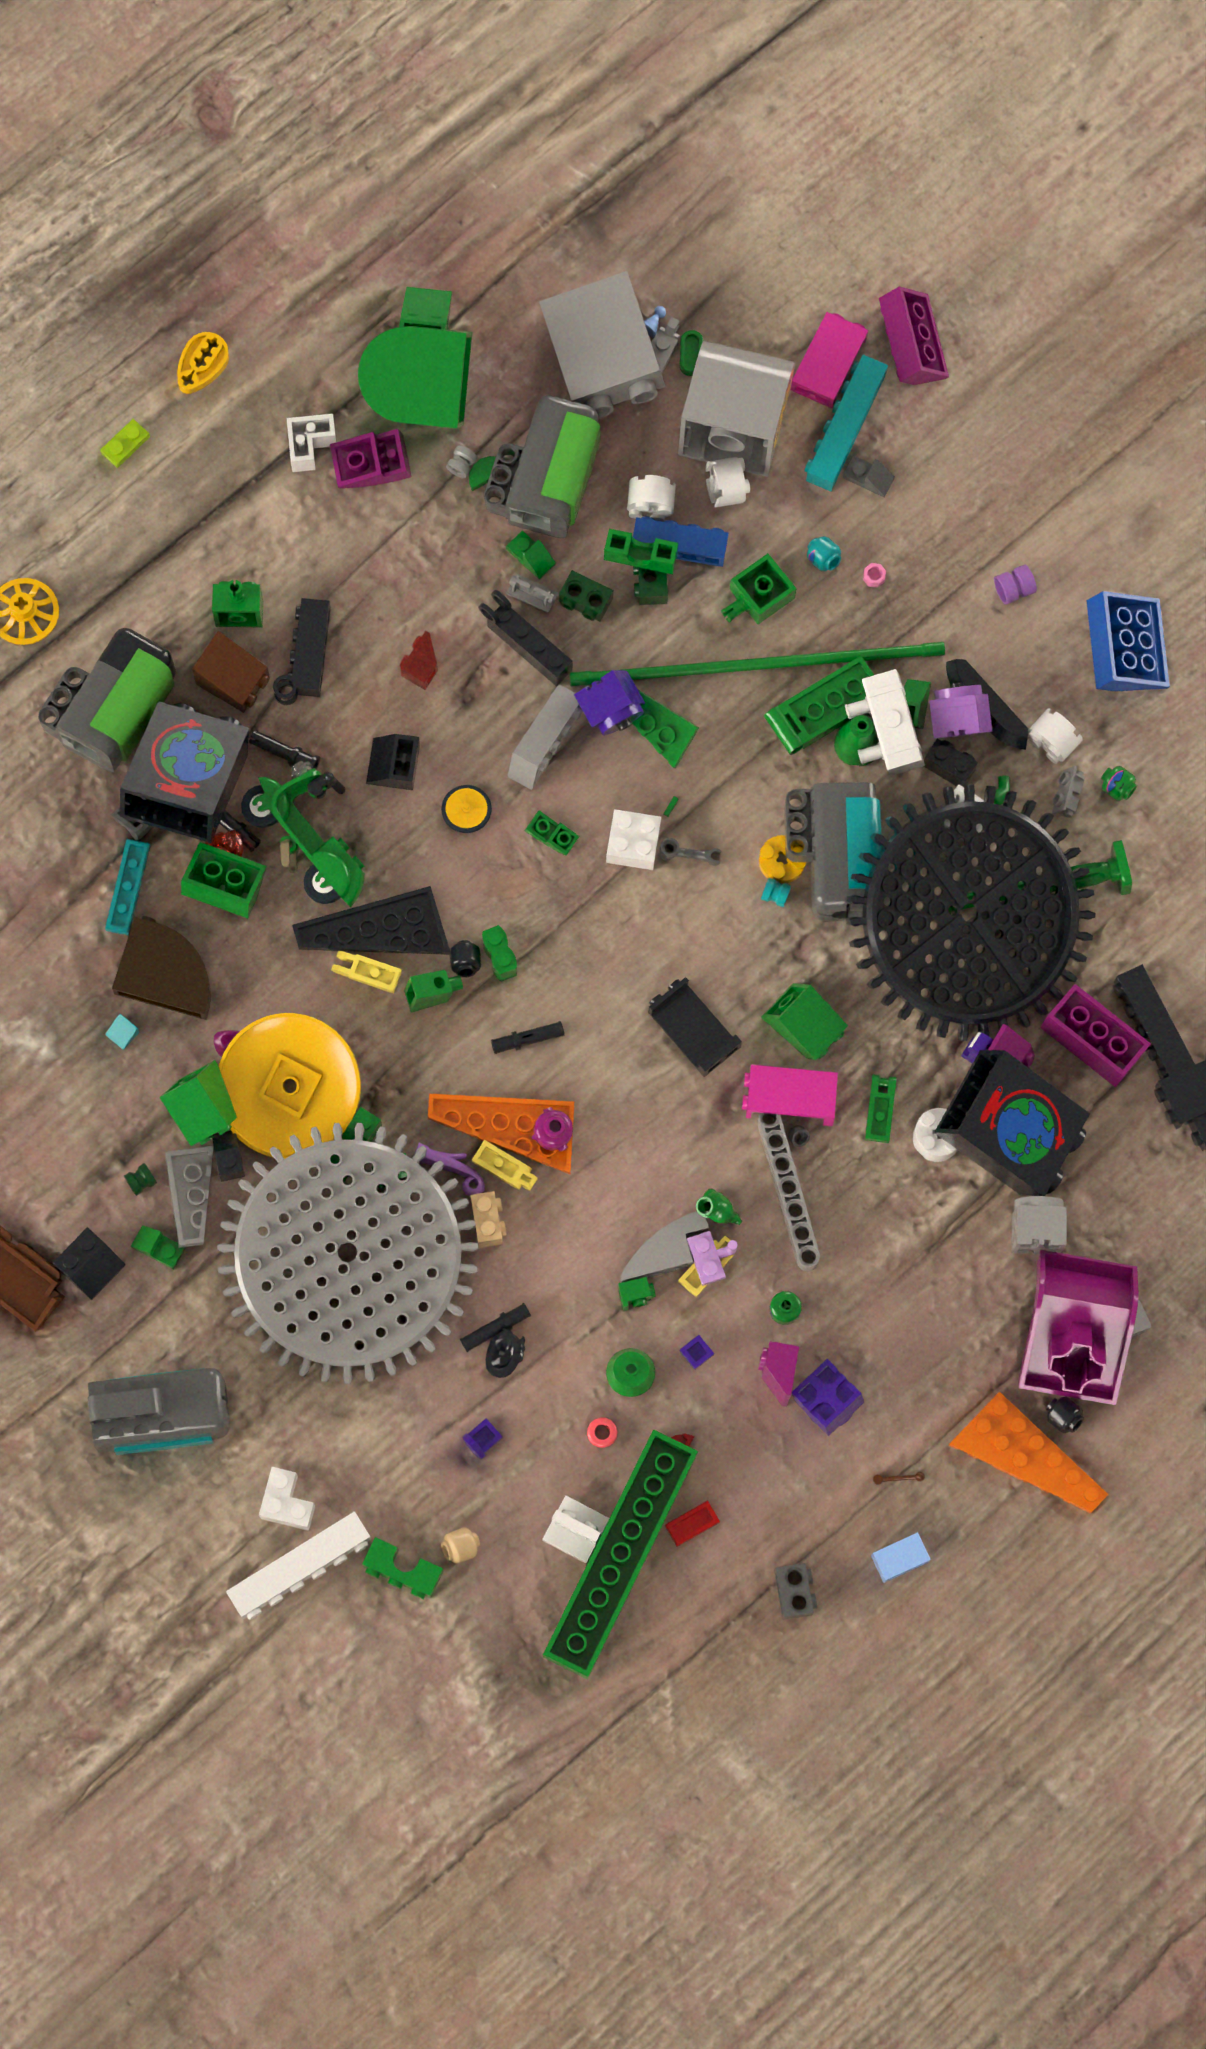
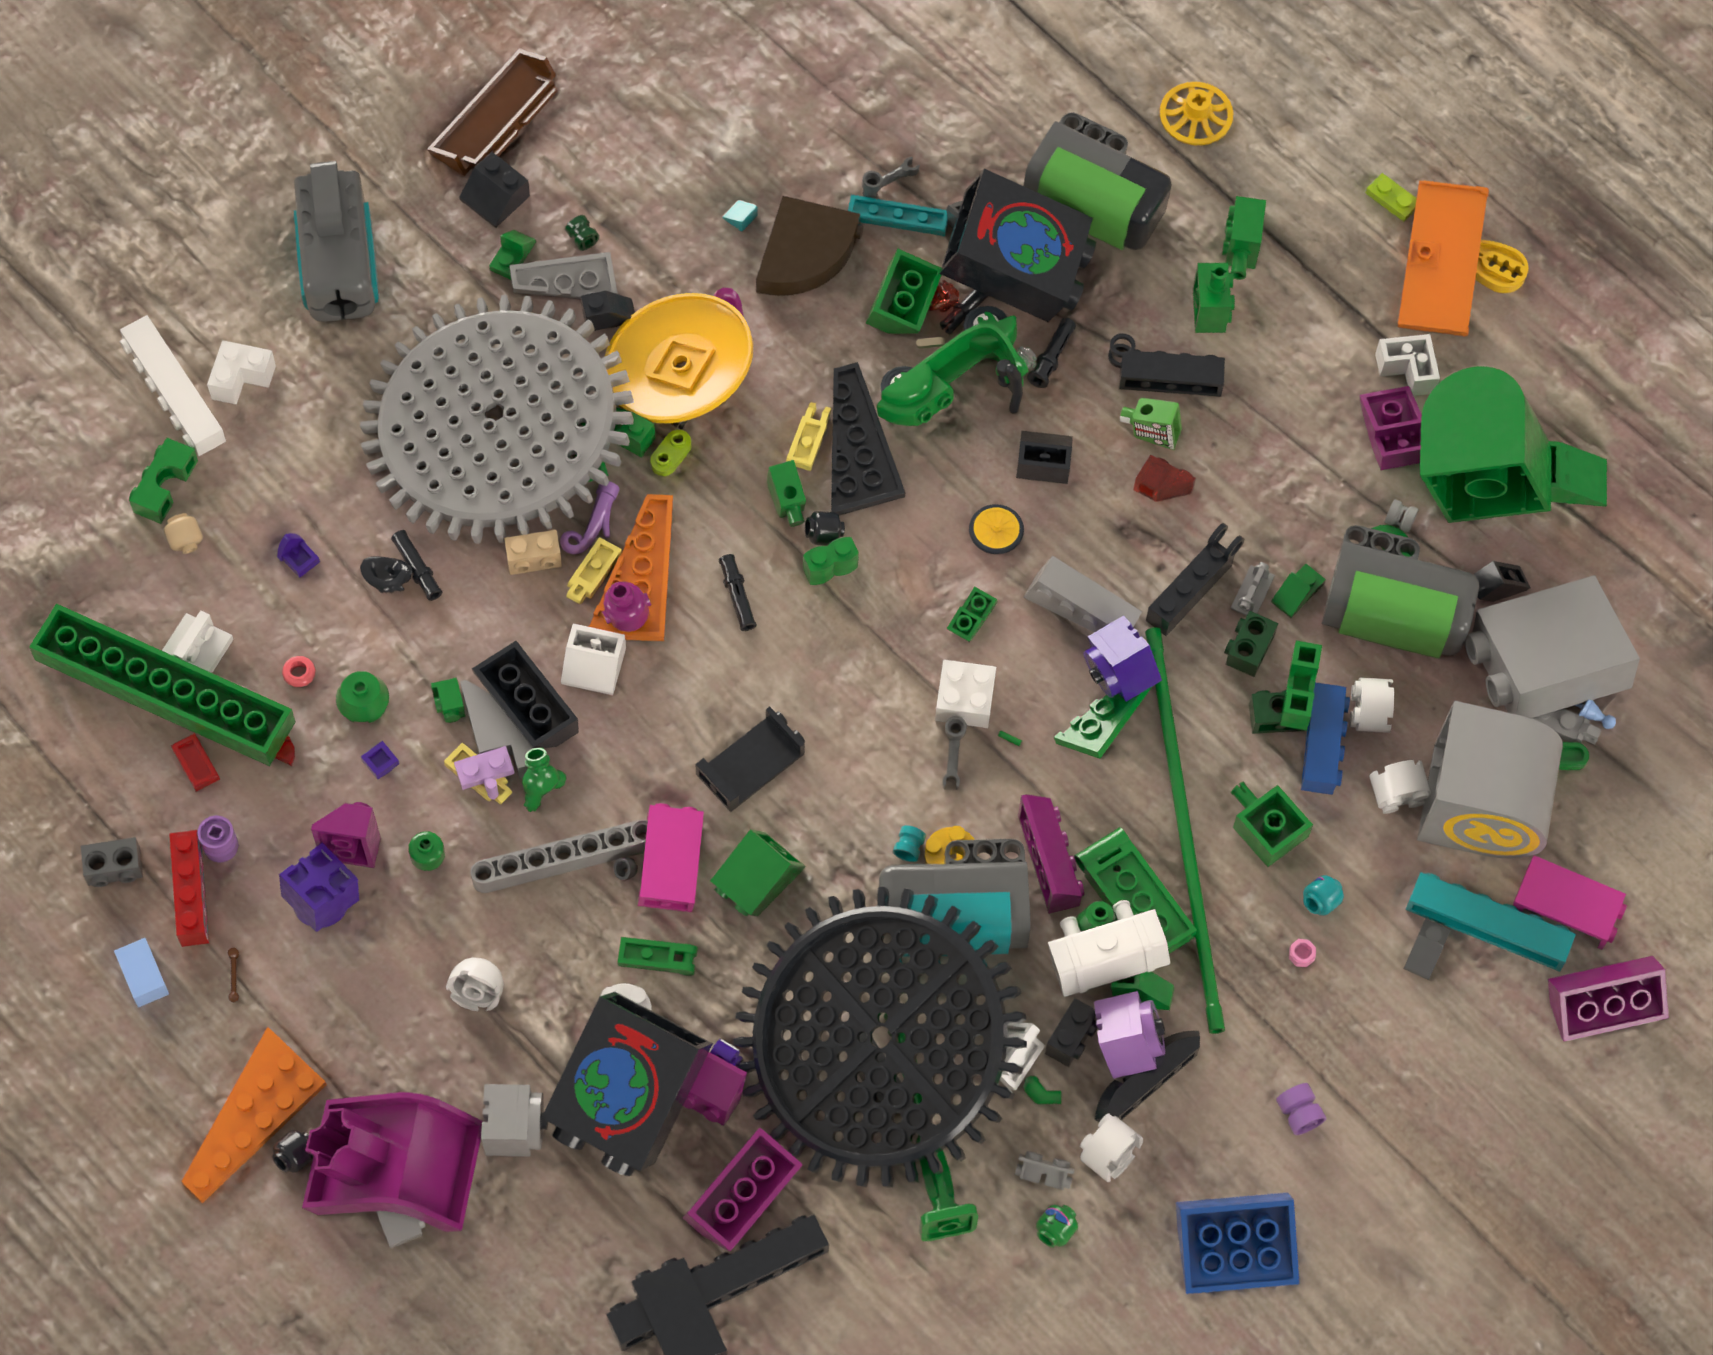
camera: 90 degrees right, 10 degrees down
green slope [159,1060,237,1146] -> none
reddish brown slope [192,631,270,713] -> none
none -> red brick [169,830,209,947]
none -> medium lavender wheel [197,815,239,863]
none -> white cylinder [446,958,504,1011]
none -> black slope [472,641,579,749]
none -> white slope [561,624,626,695]
none -> lime plate [651,430,691,476]
none -> dark grey brick [862,157,920,198]
none -> magenta slope [1018,794,1085,914]
none -> bright green torso [1120,398,1182,450]
none -> green brick [1222,196,1266,280]
none -> orange door [1397,181,1489,337]
none -> black slope [1474,561,1531,602]

